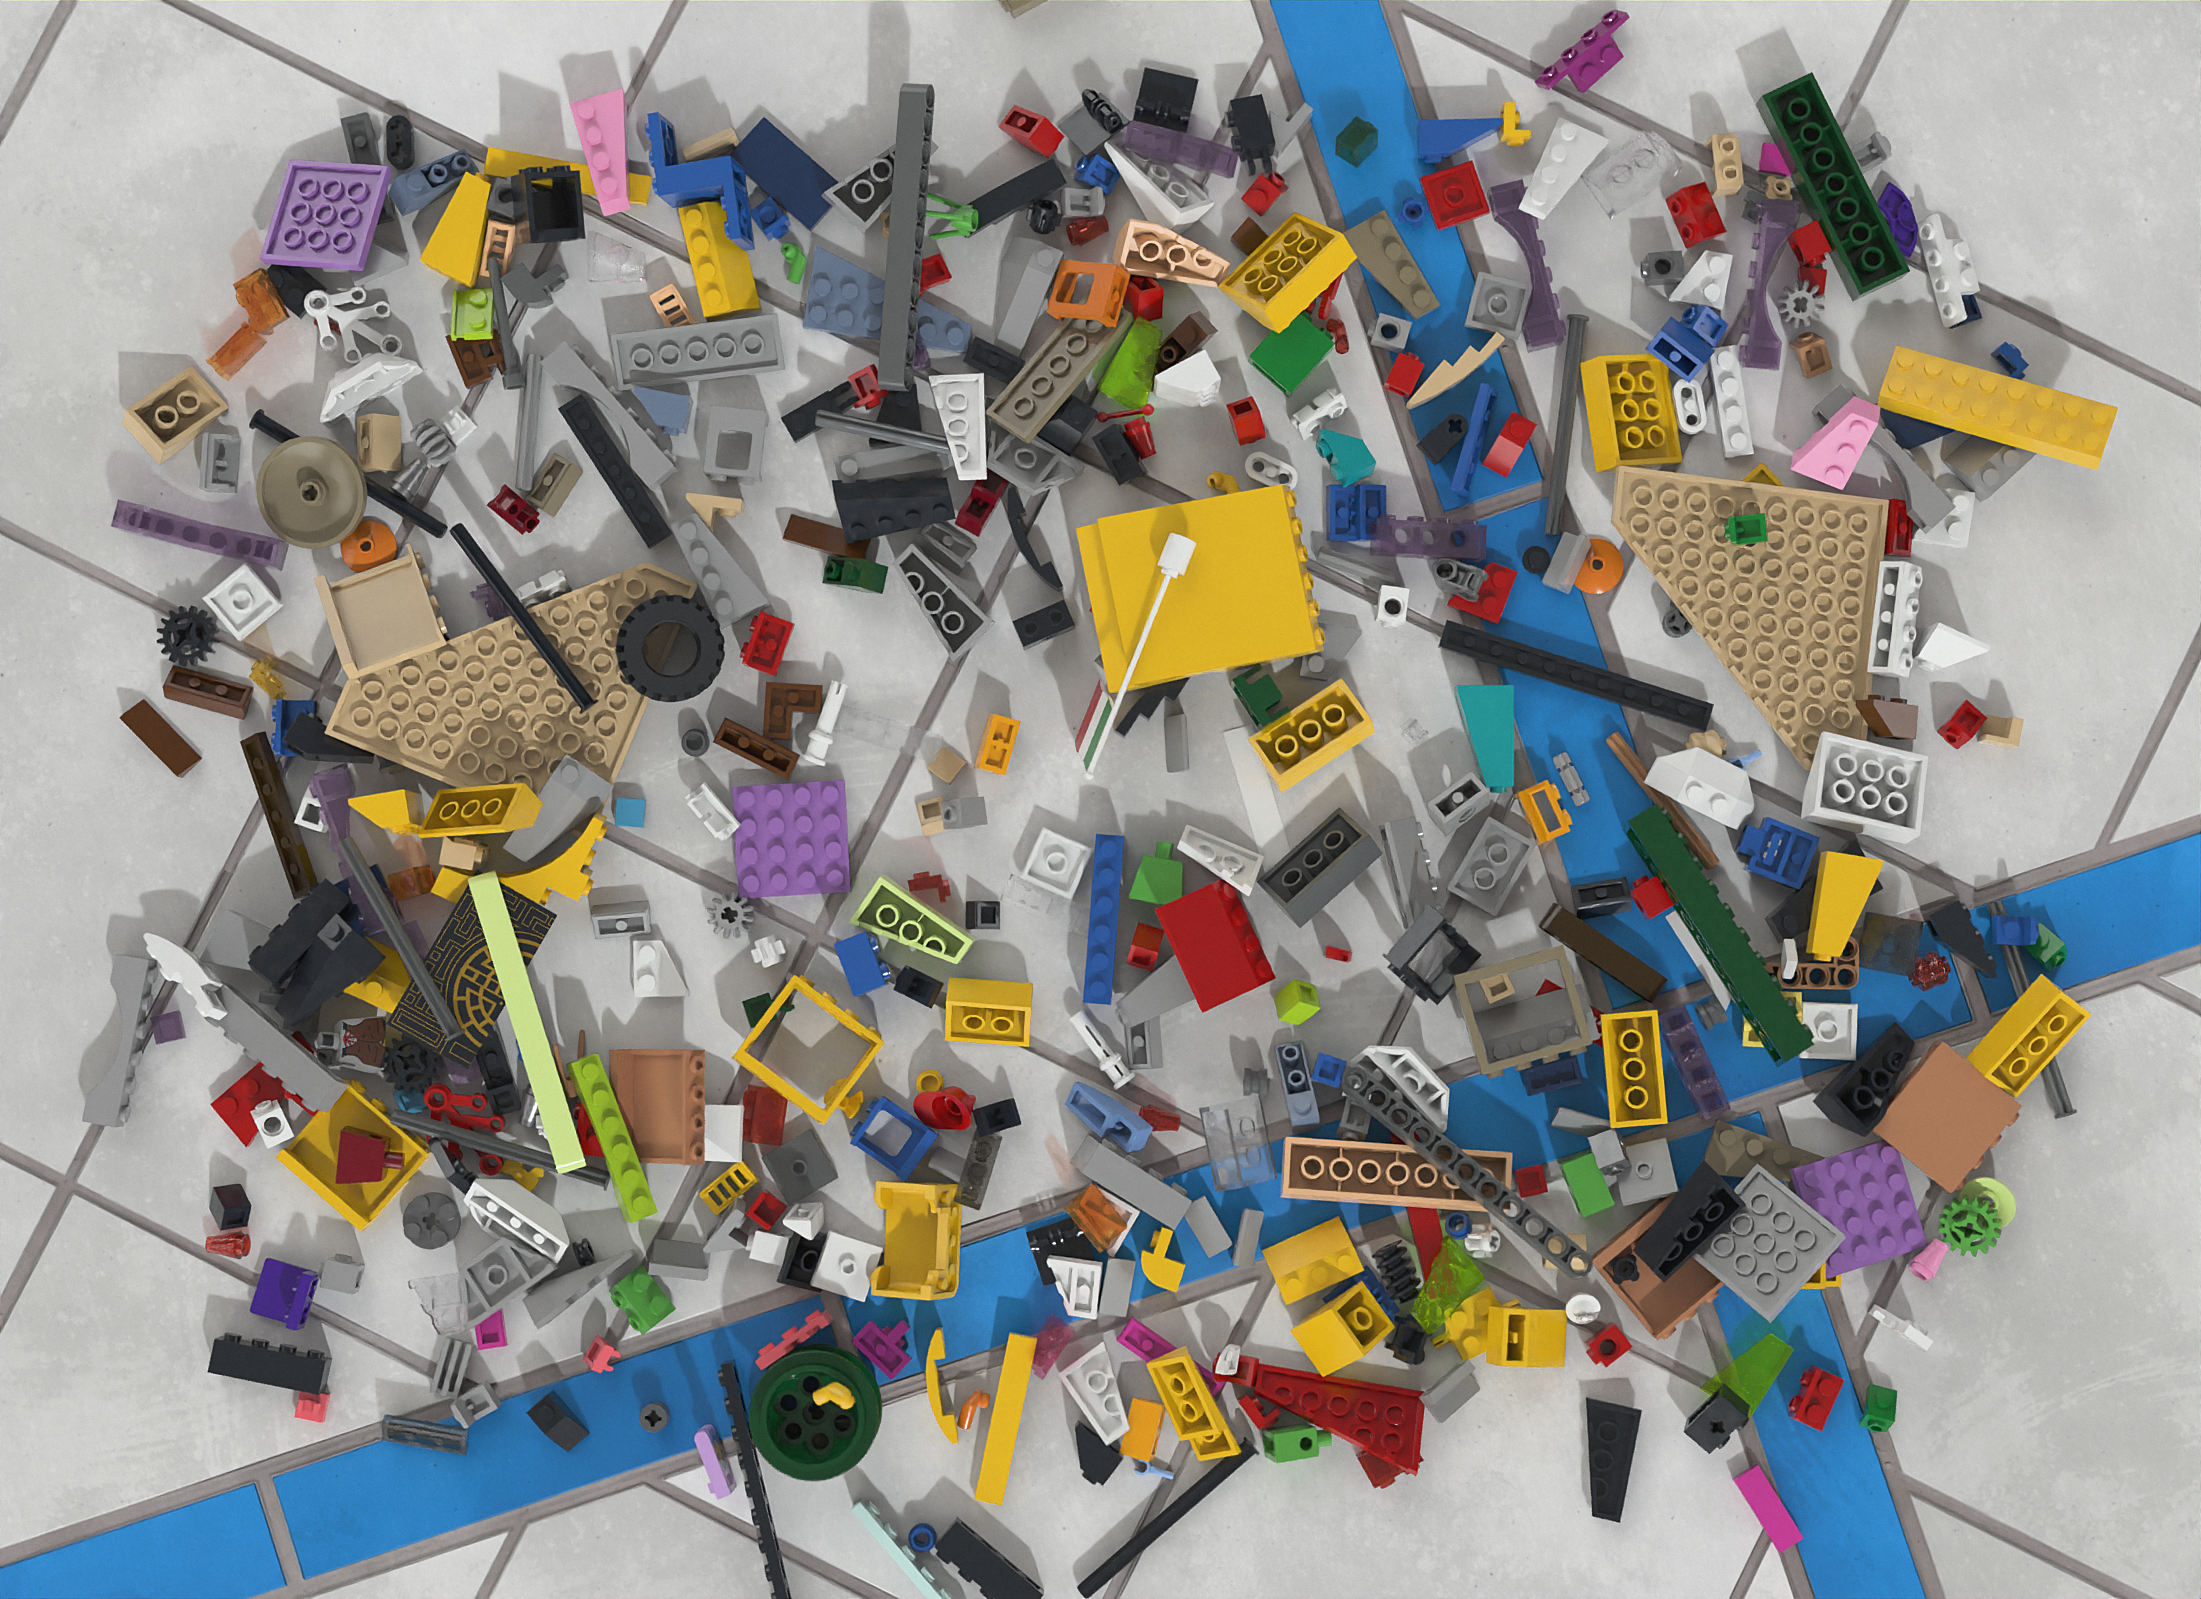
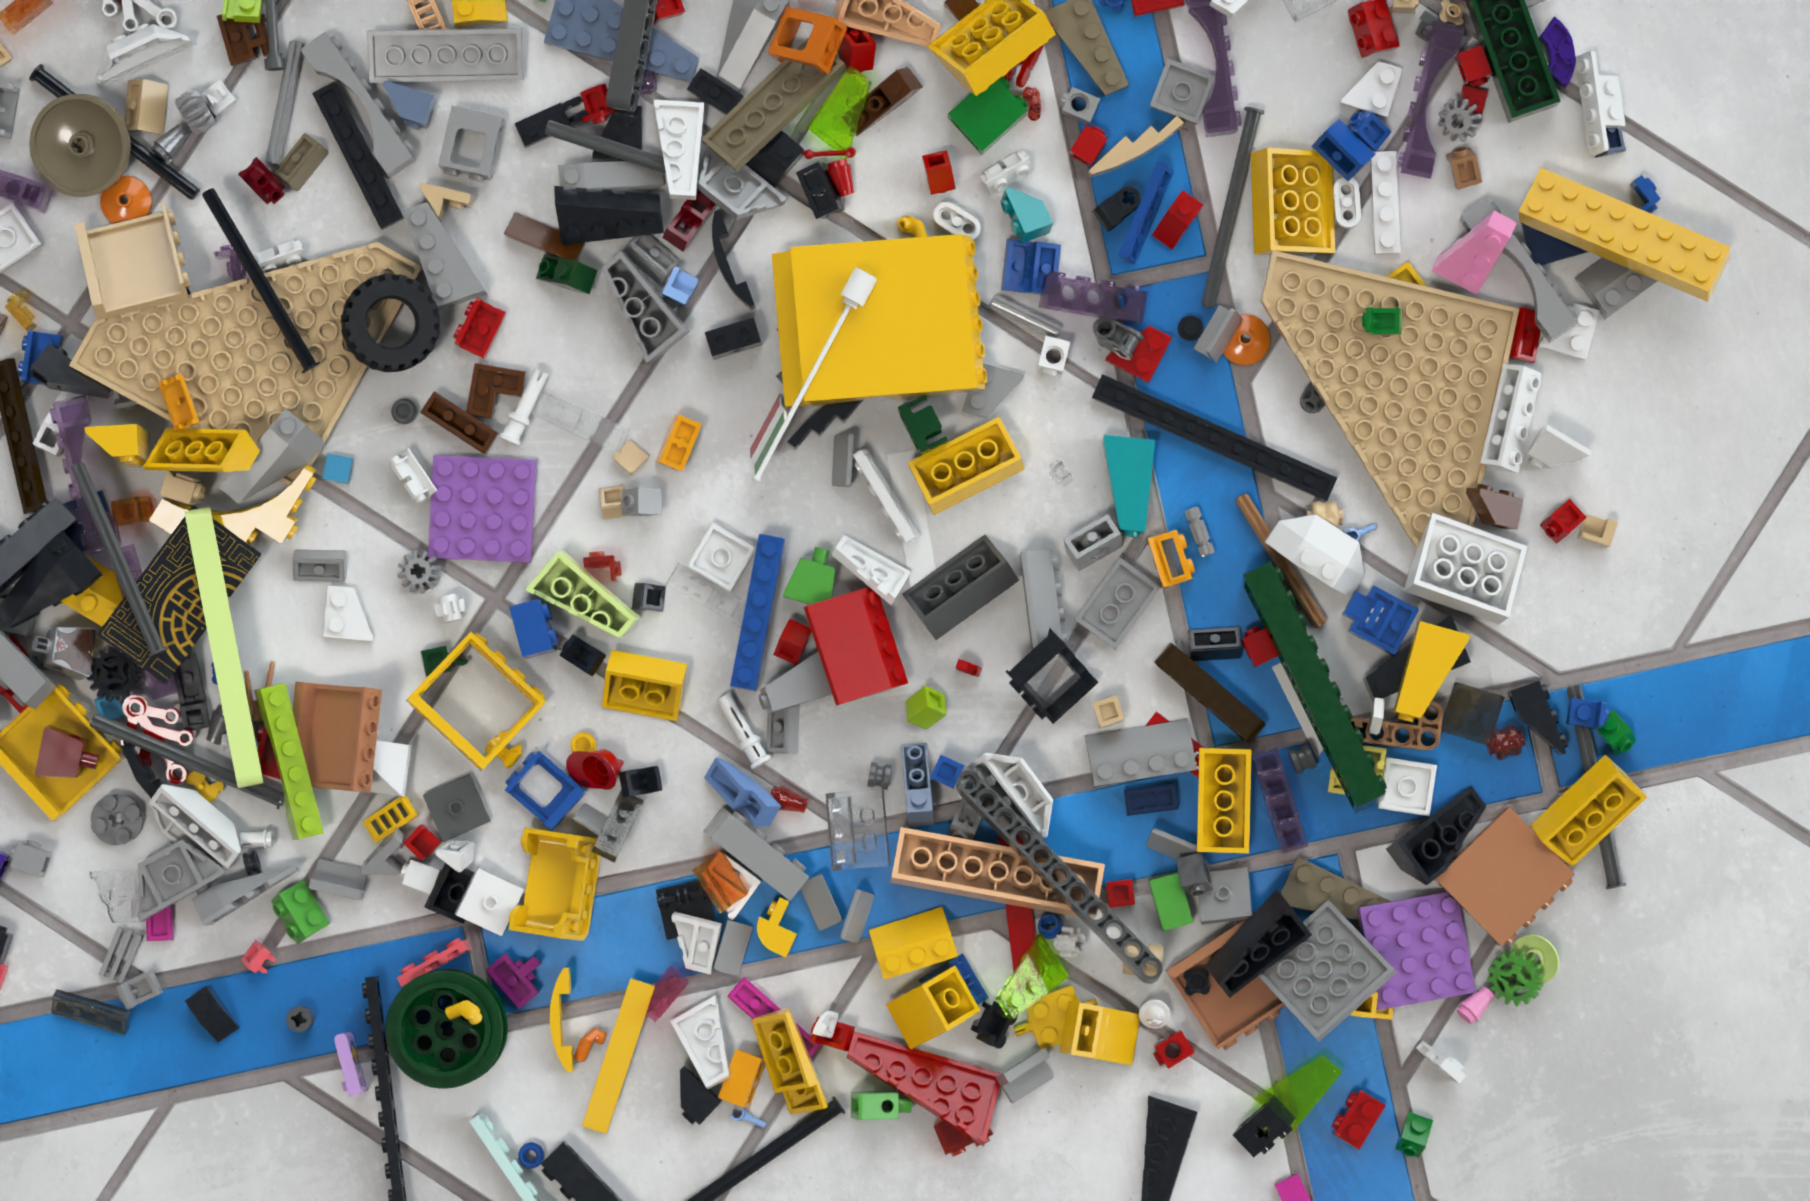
camera: 10 degrees right, 0 degrees up
clear red bracket [742,1084,788,1146] -> none
white slope [1153,349,1221,407] -> none
red bracket [1237,1392,1281,1430] -> none
black piece [1372,1240,1426,1304] -> none
dark tan window [1452,945,1592,1079] -> none
flat silver brick [1640,250,1684,286] -> none
none -> light orange hinge [158,373,200,432]
none -> white pin [240,829,274,850]
none -> light blue panel [662,266,699,307]
none -> white plate [853,449,920,543]

